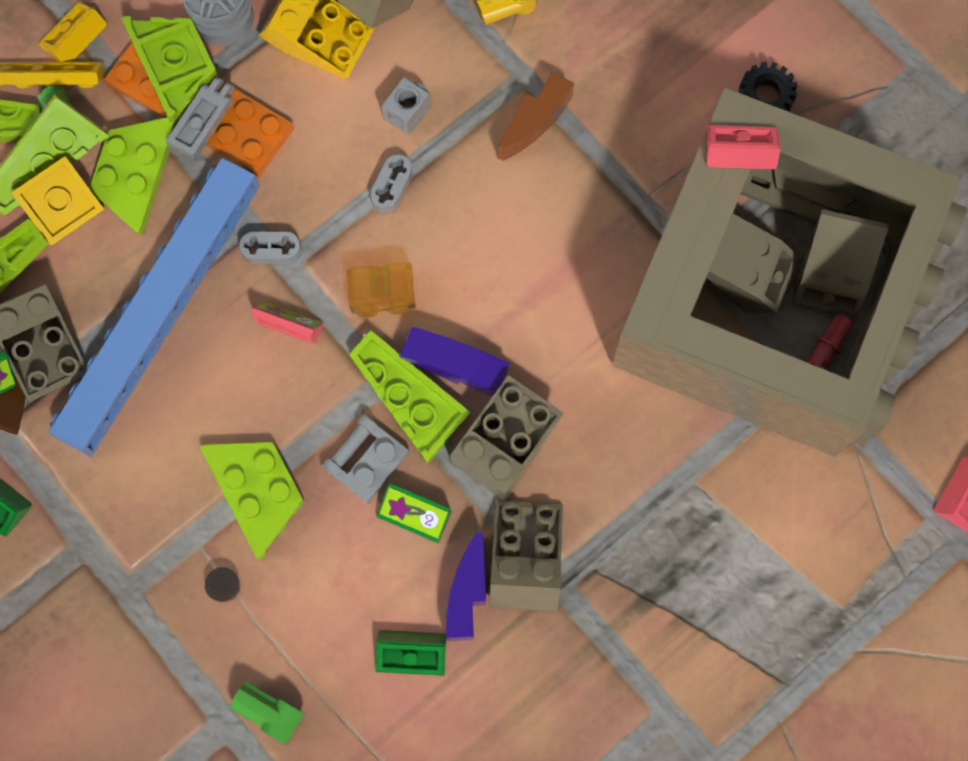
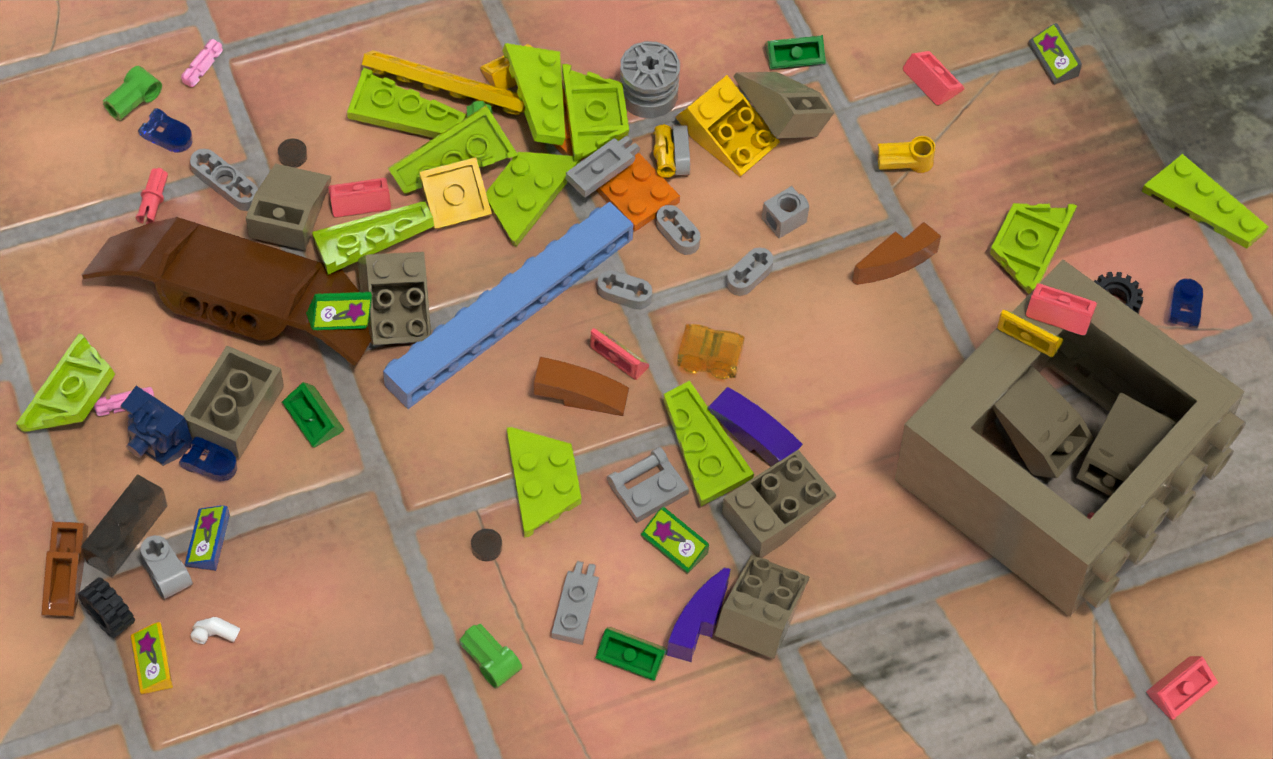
camera: 15 degrees right, 15 degrees down
none -> lime wing [502,43,565,145]
none -> dark orange slope [534,357,629,416]
none -> light grey hinge [552,561,599,645]
none -> yellow pin [653,124,676,178]
none -> light grey beam [656,205,701,255]
none -> light grey beam [672,125,690,175]
none -> lime wing [990,203,1077,294]
none -> yellow slope [997,309,1063,357]
none -> clear blue plate [1168,279,1203,329]

